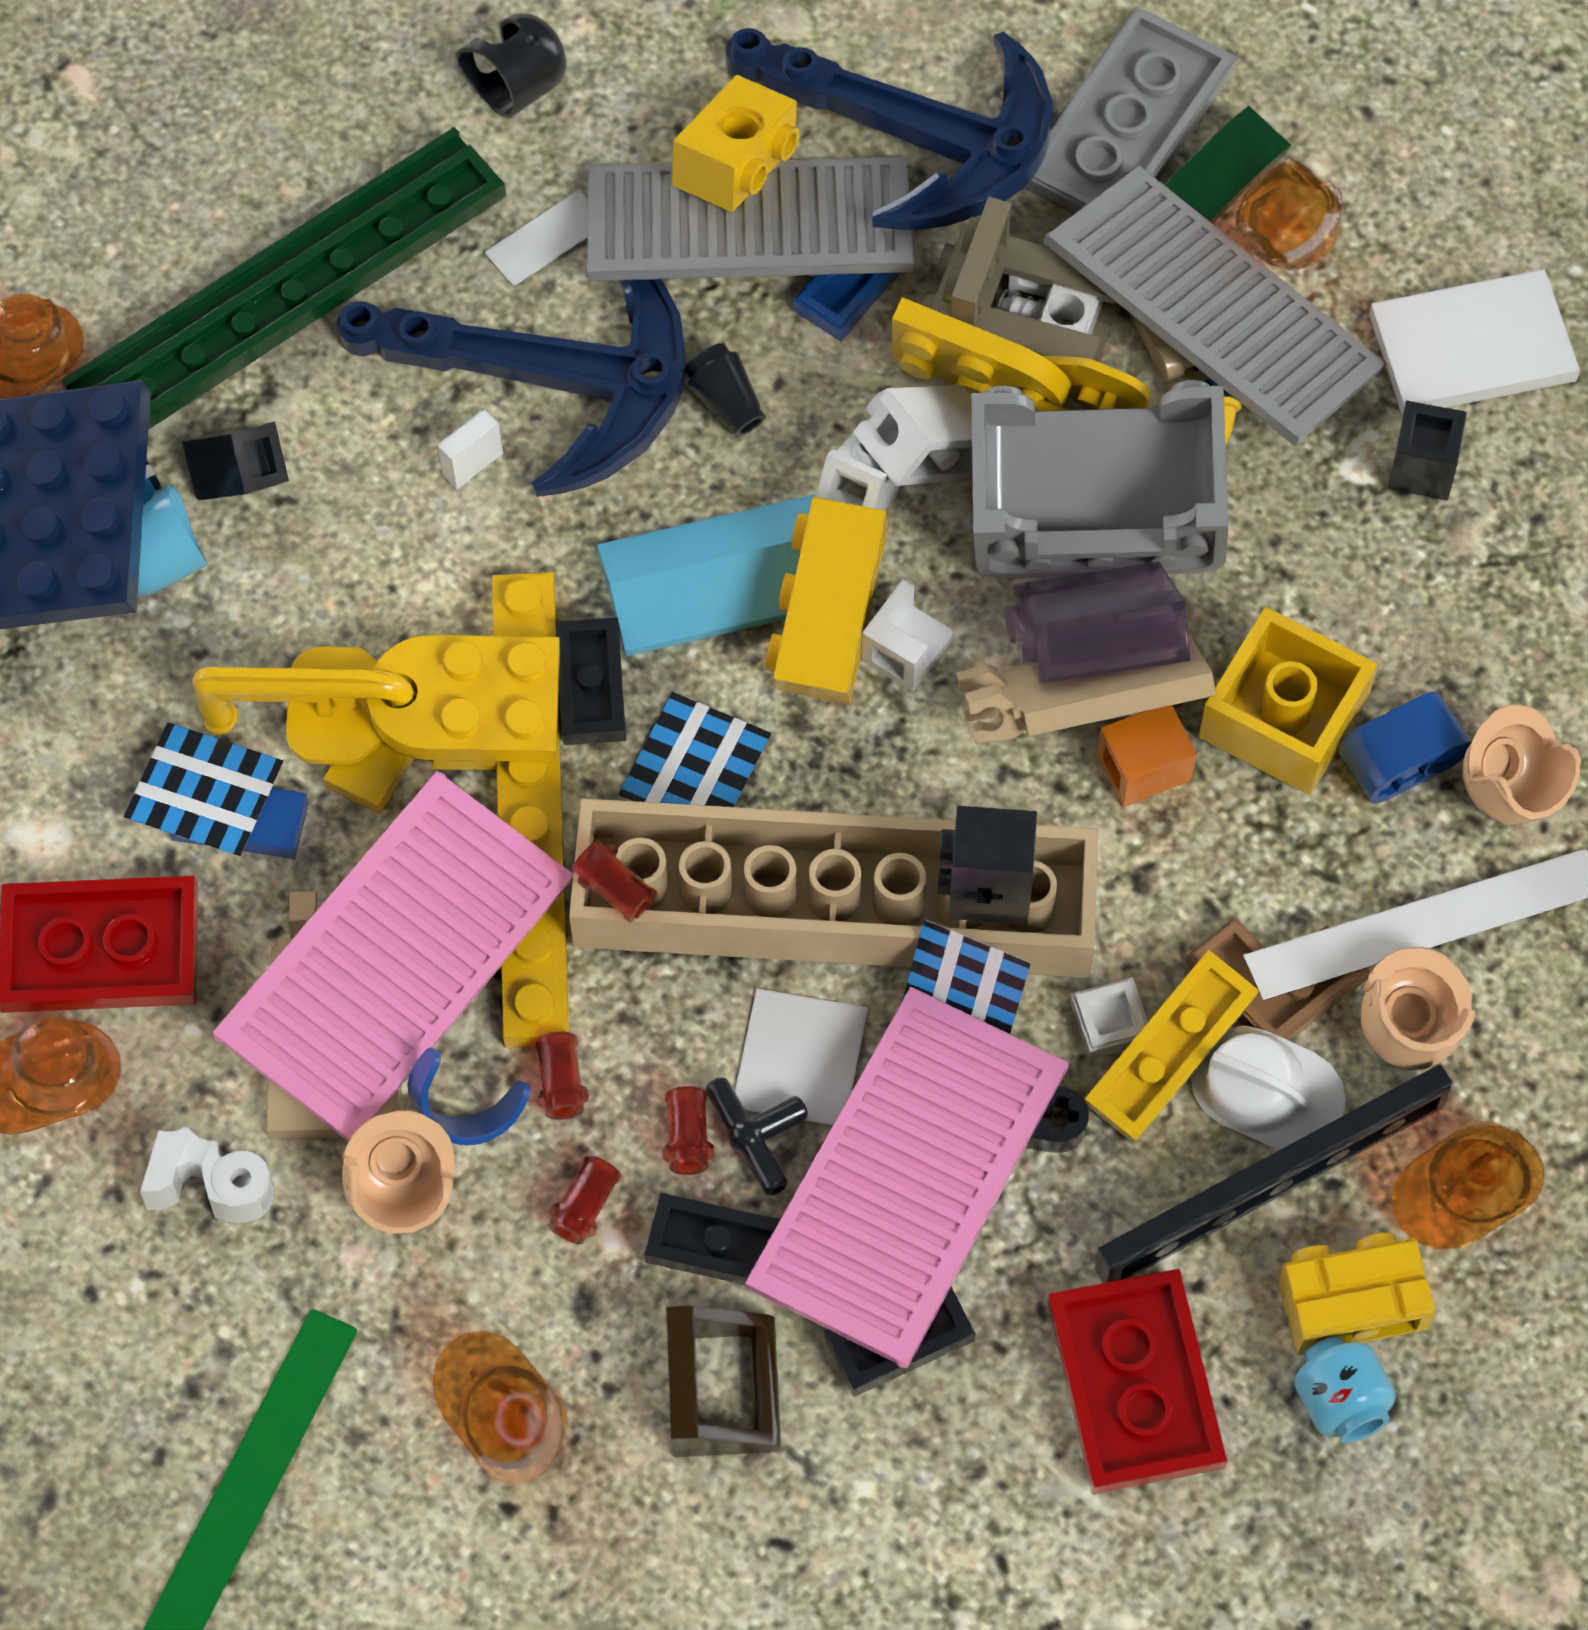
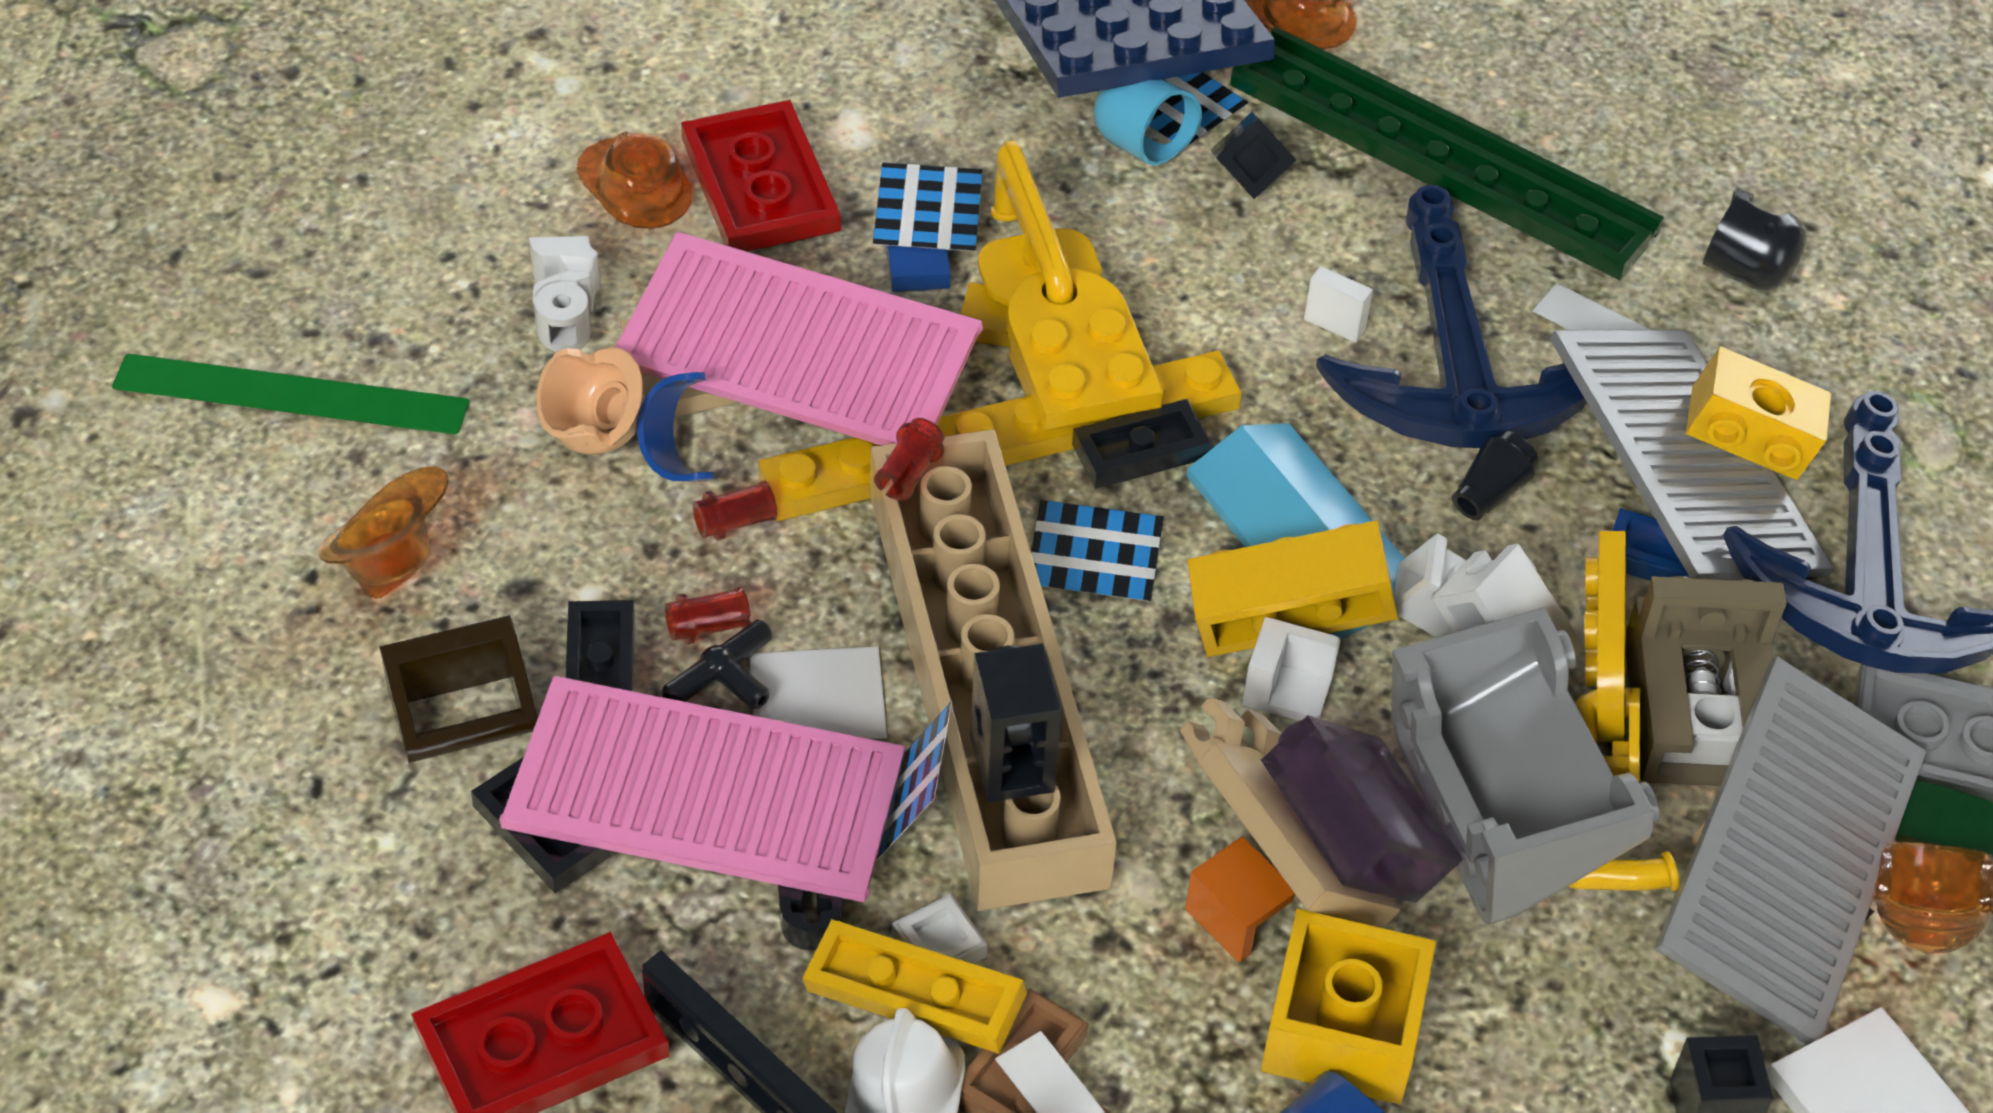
camera: 70 degrees right, 15 degrees down
clear red pin [548,1155,622,1245] -> none

